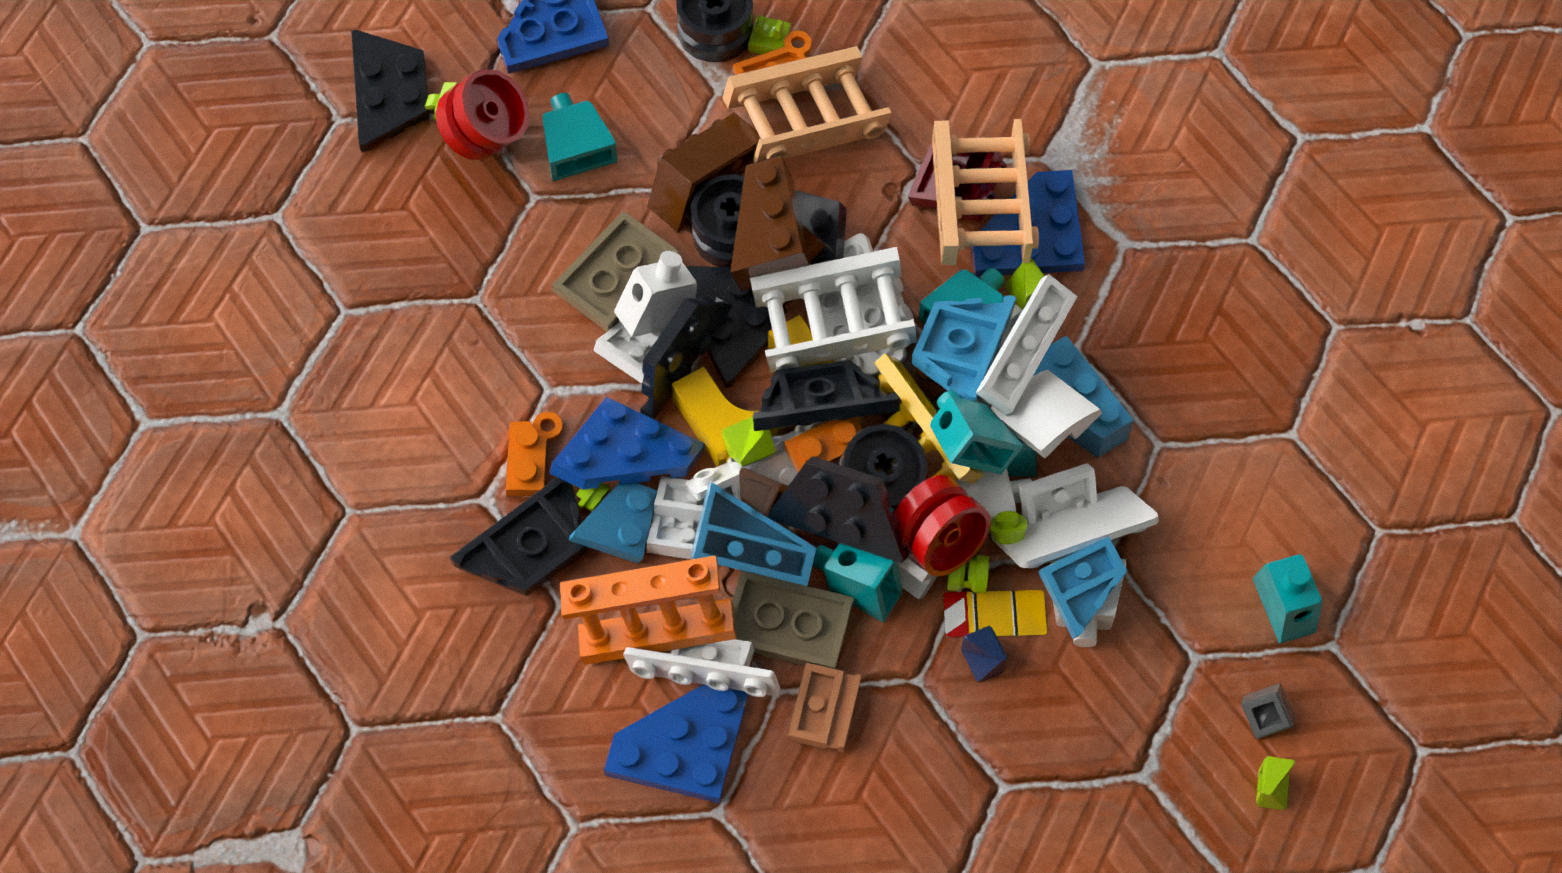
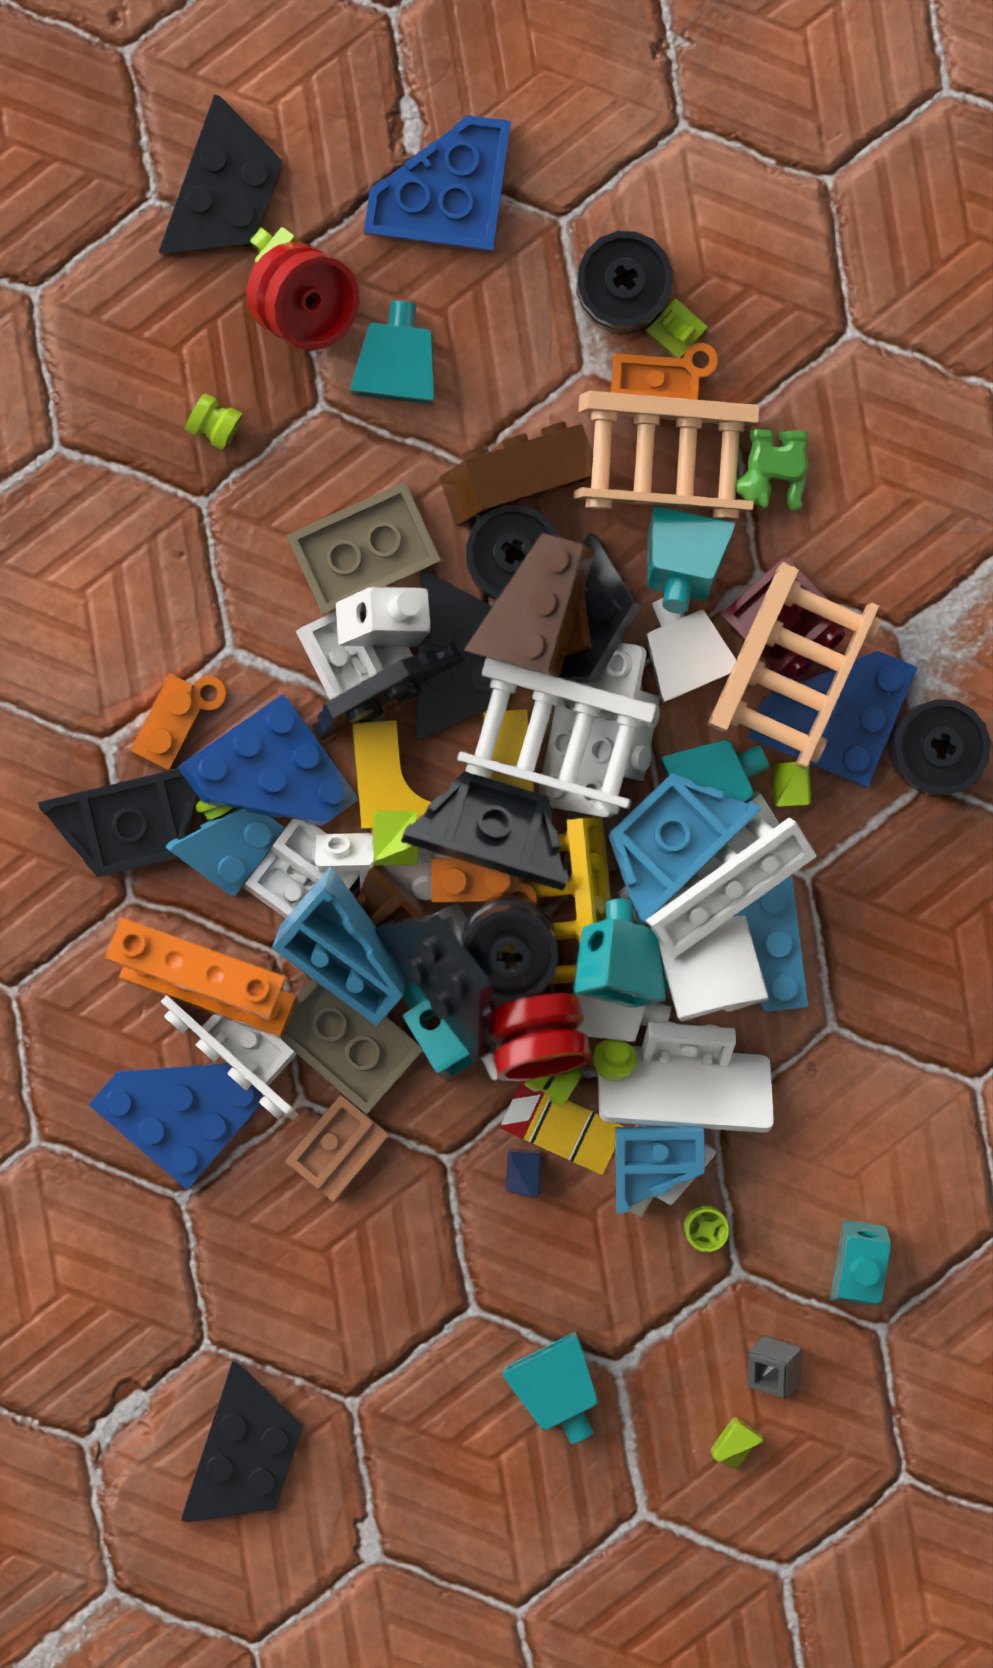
camera: 25 degrees right, 25 degrees up
none -> lime wheel [184,393,244,451]
none -> teal torso [502,1331,598,1444]
none -> white torso [645,598,736,703]
none -> teal torso [647,506,735,614]
none -> lime wheel [684,1205,729,1252]
none -> bright green animal [736,429,809,511]
none -> black wheel [889,699,991,796]

